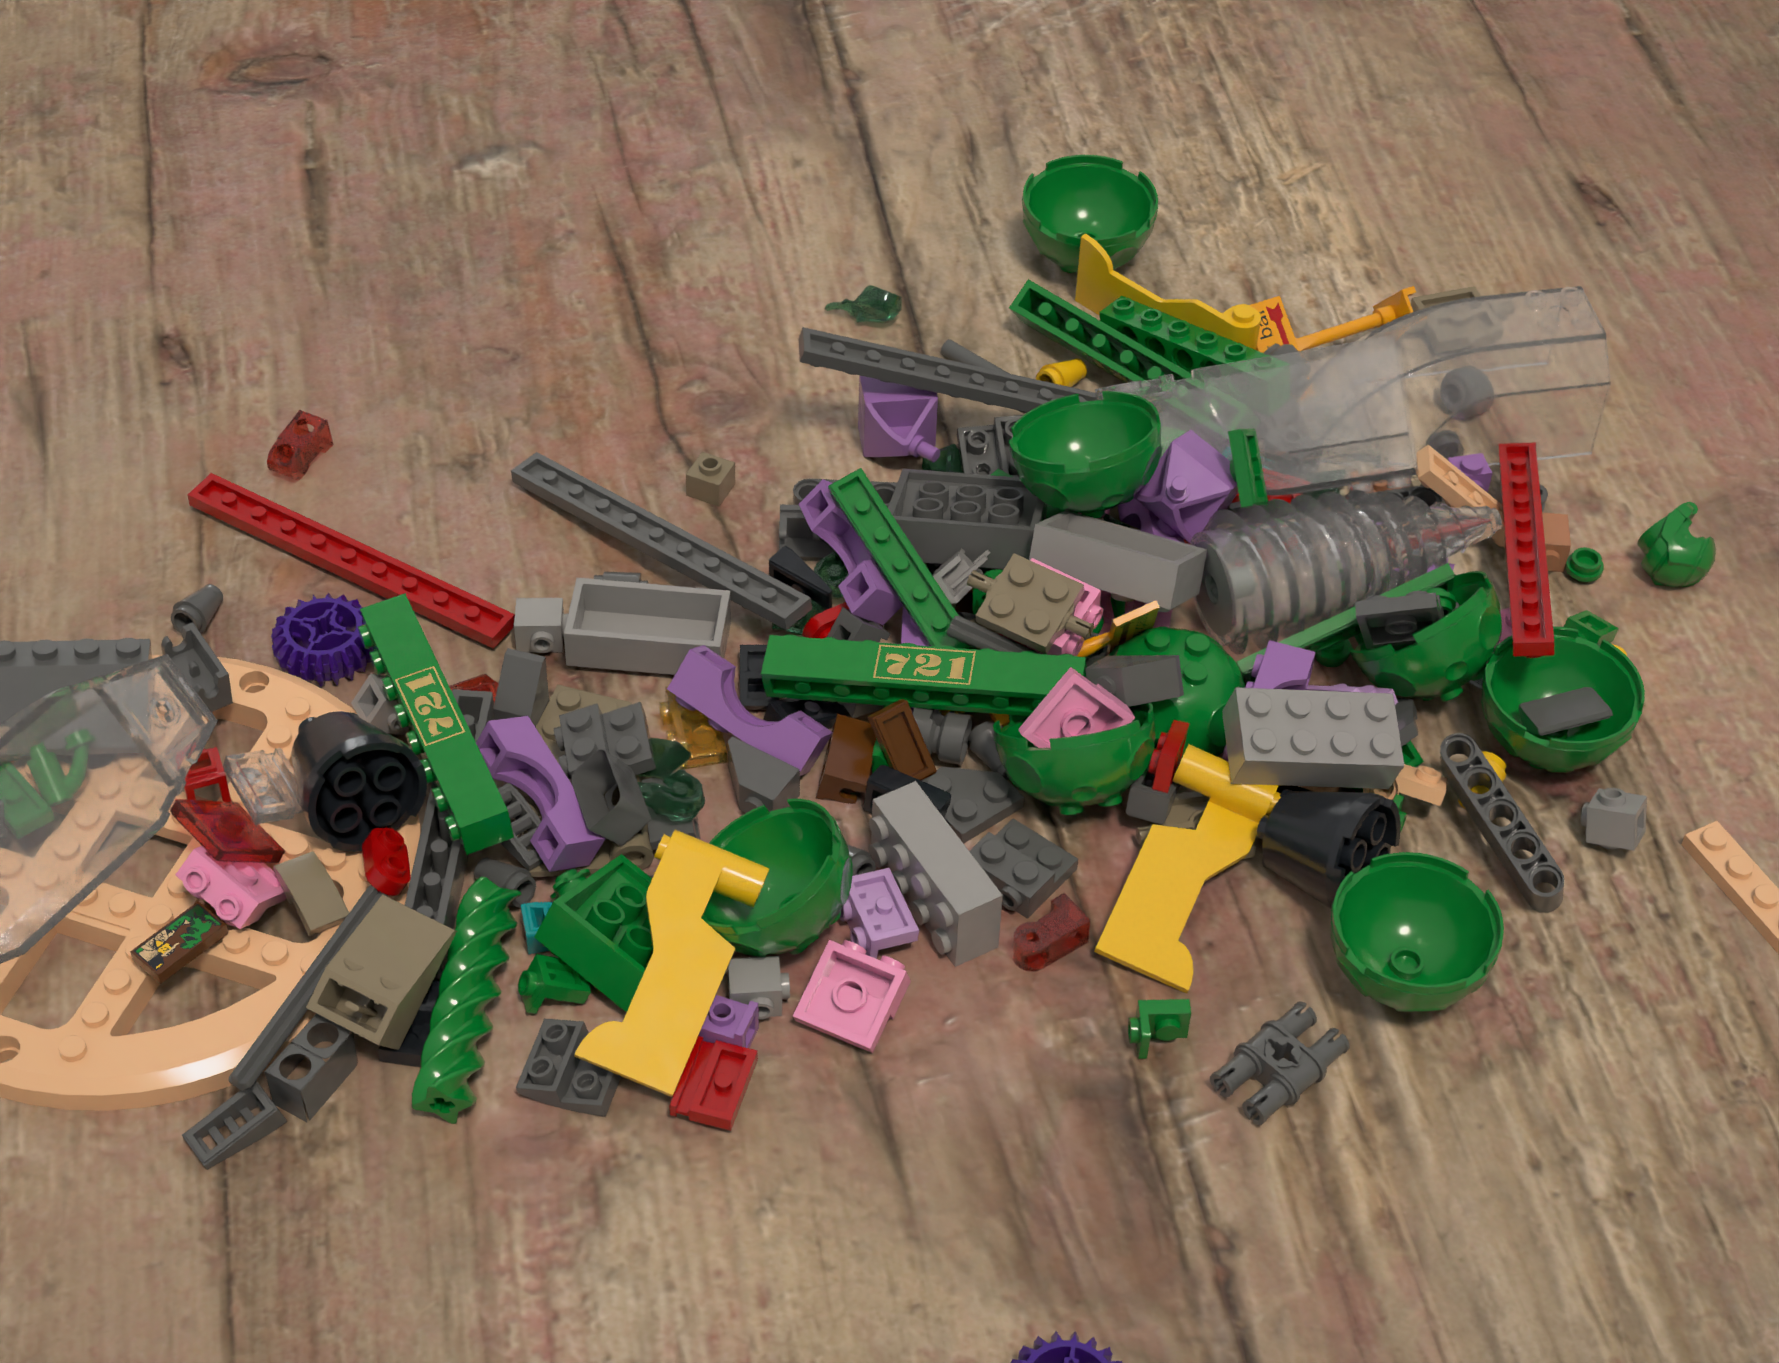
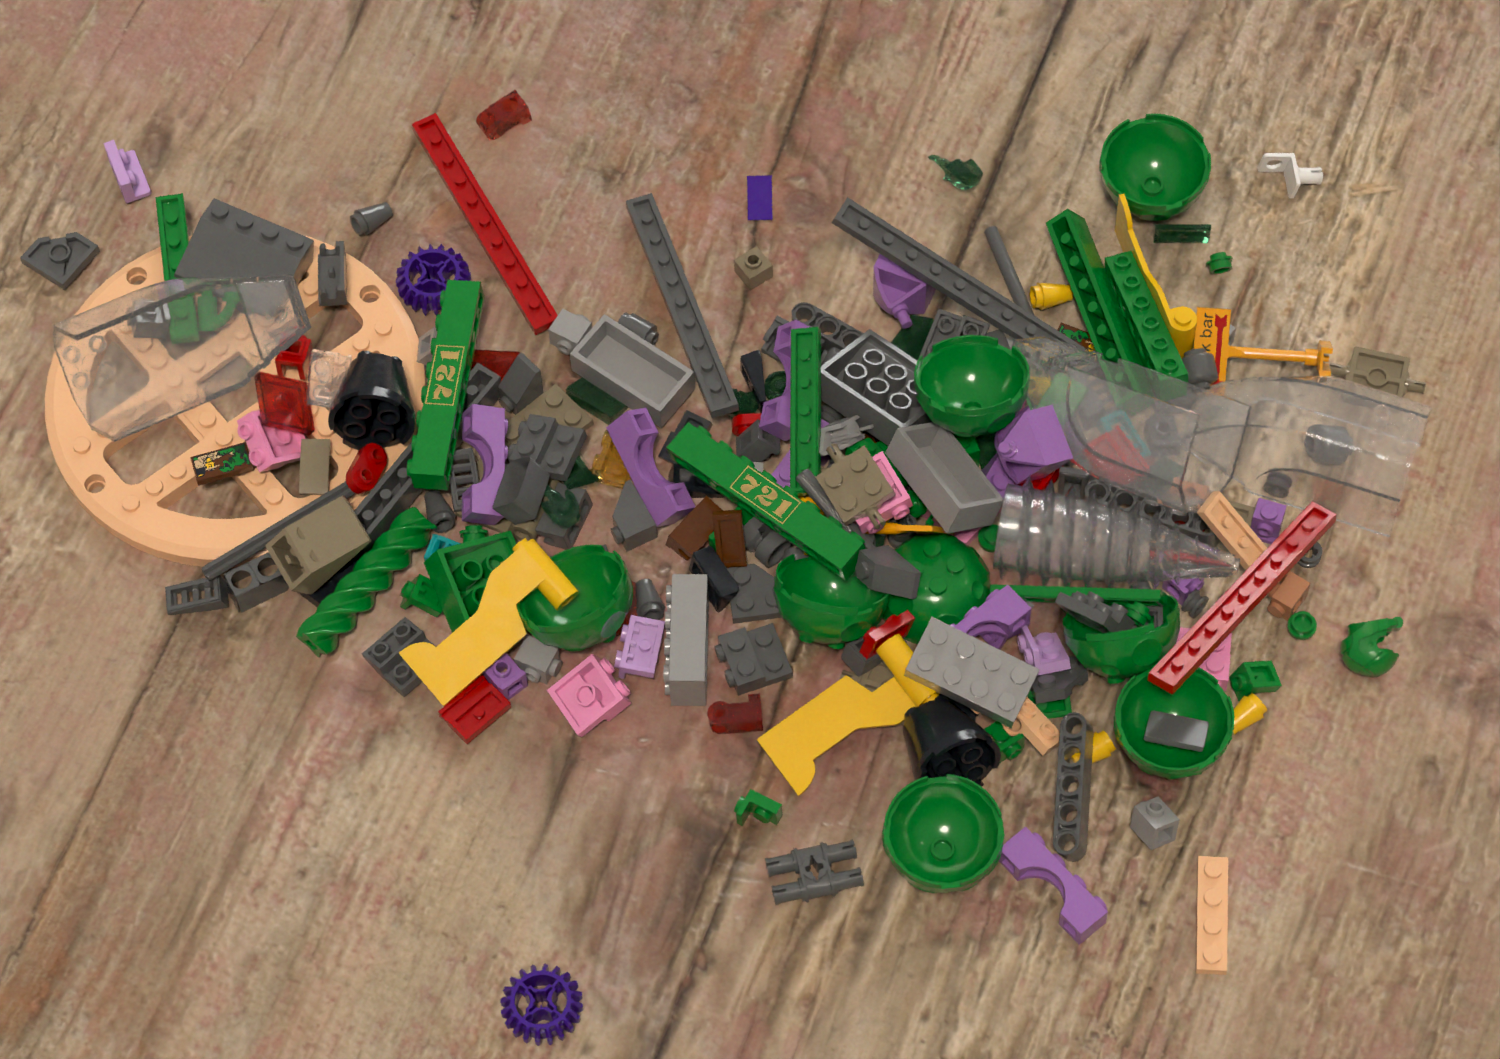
camera: 35 degrees right, 15 degrees up
bright pink plate [1018,667,1135,748] -> none
green plate [1228,428,1268,508] -> none
none -> clear green slope [566,377,628,425]
none -> dark purple sticker [747,175,773,220]
none -> green plate [978,524,1007,552]
none -> medium lavender arch [999,827,1108,945]
none -> clear green slope [1153,224,1211,243]
none -> green plate [1206,252,1233,274]
none -> white bracket [1257,153,1323,198]

